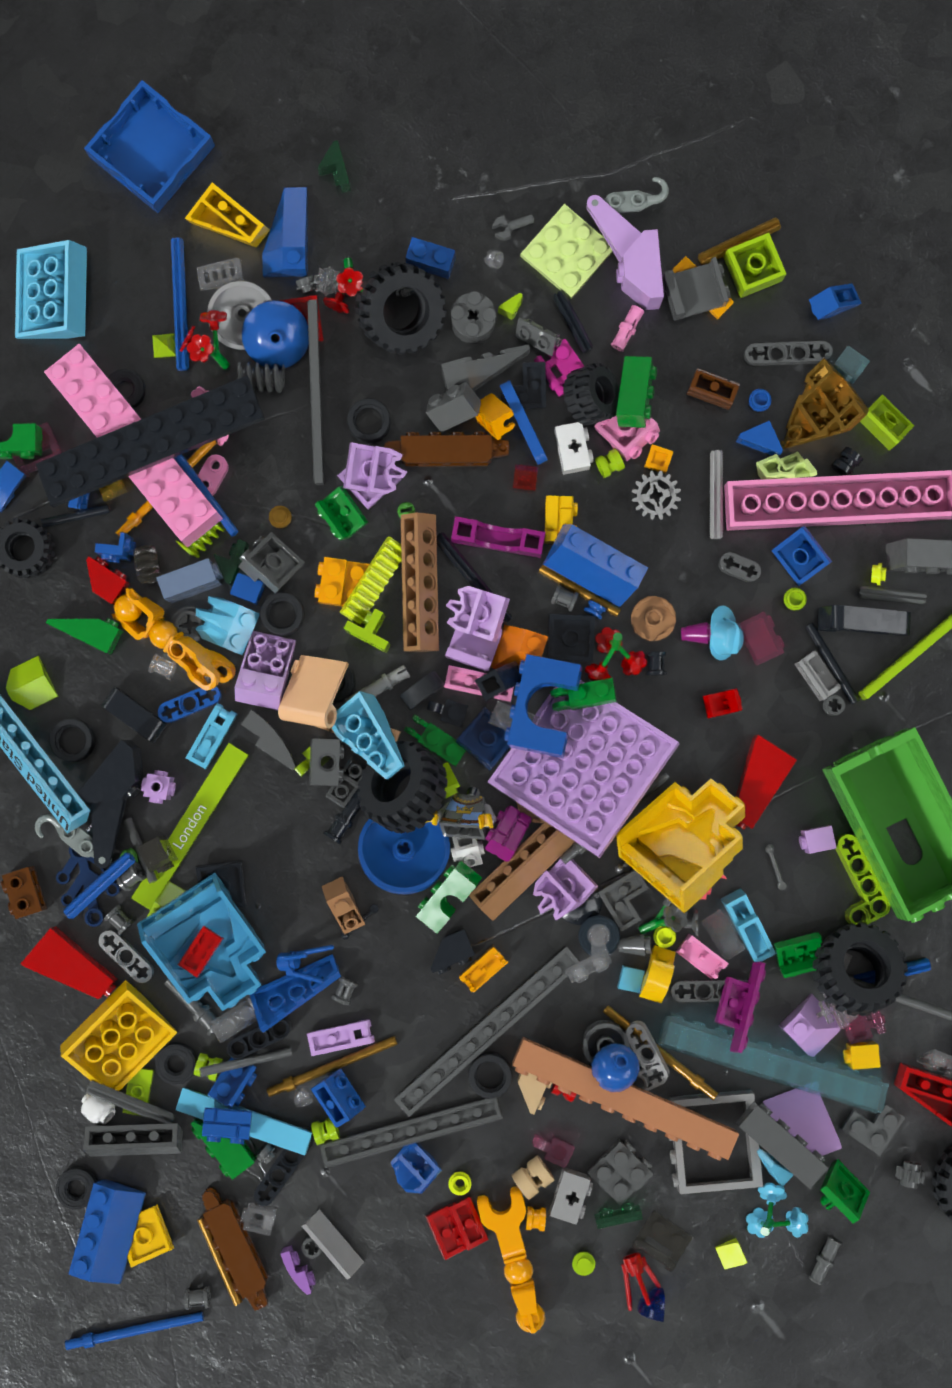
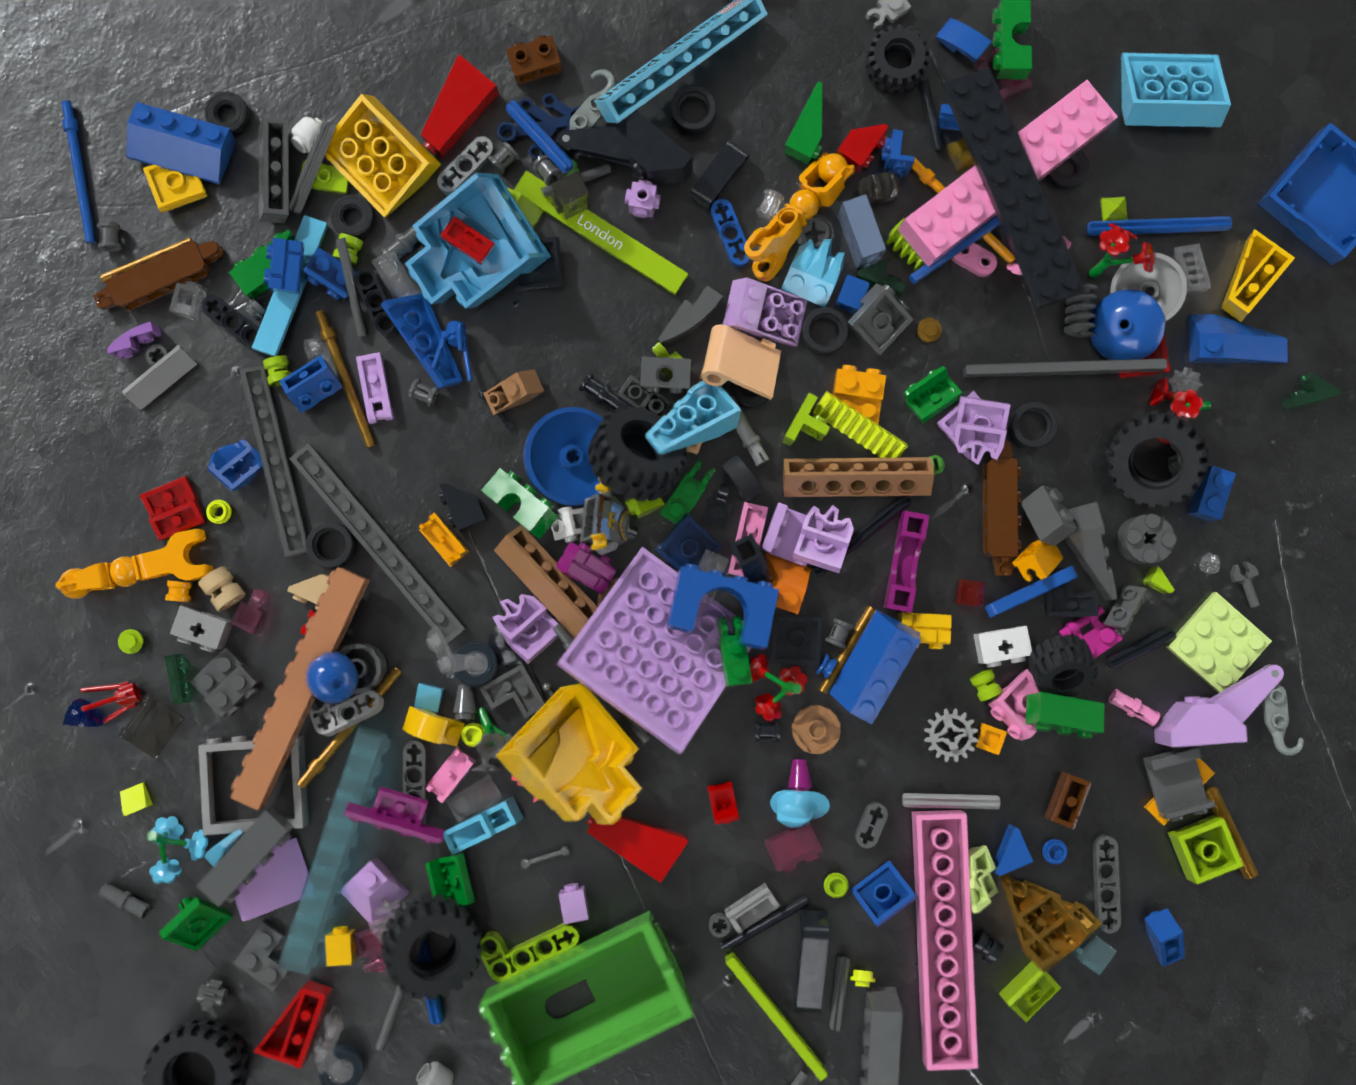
camera: 90 degrees right, 0 degrees up
lime slope [6,656,59,710] -> none
medium azure plate [186,703,238,769] -> none
dark grey plate [296,275,317,294] -> none

